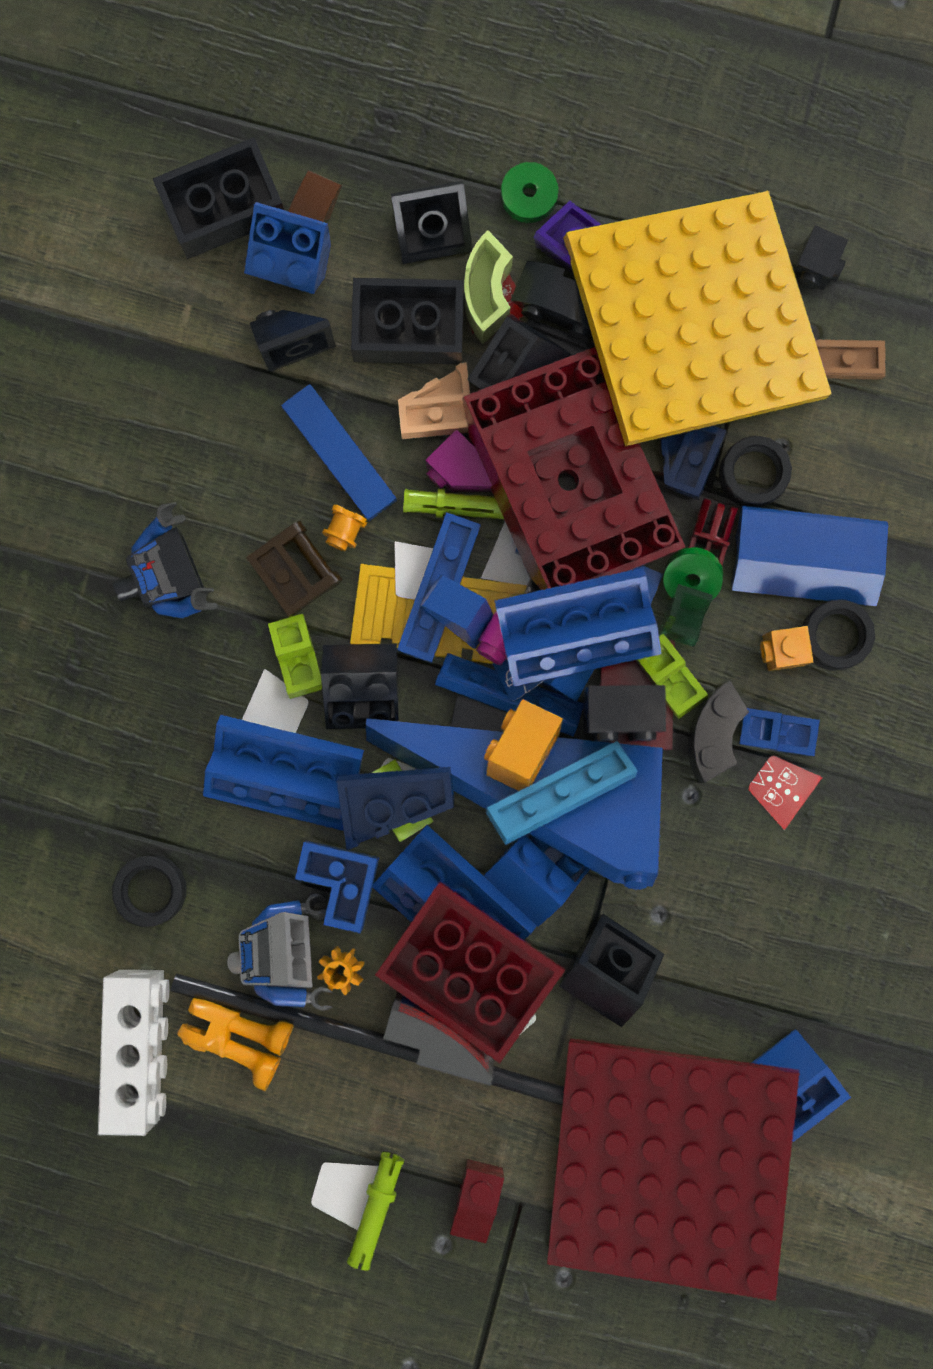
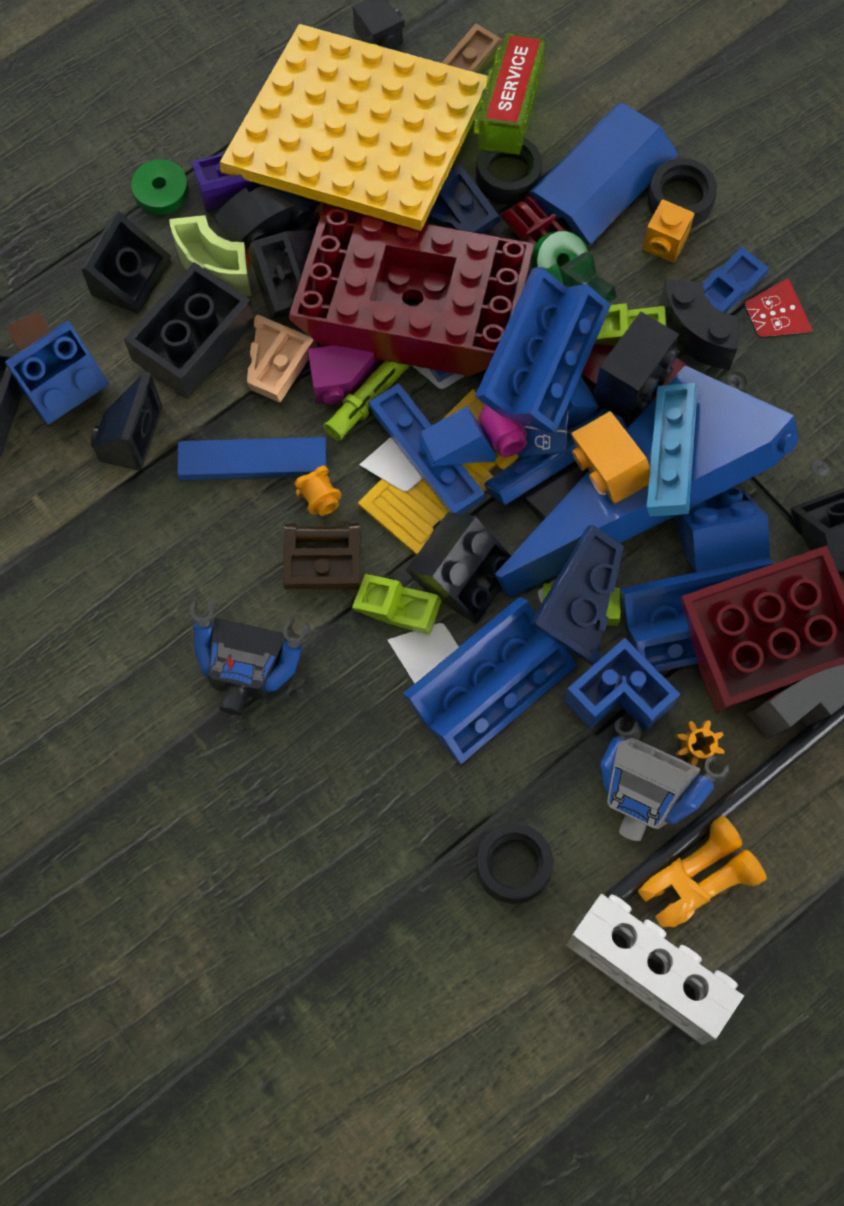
camera: 50 degrees left, 15 degrees down
white sticker [481,522,530,585] -> none
none -> brick [473,33,546,155]

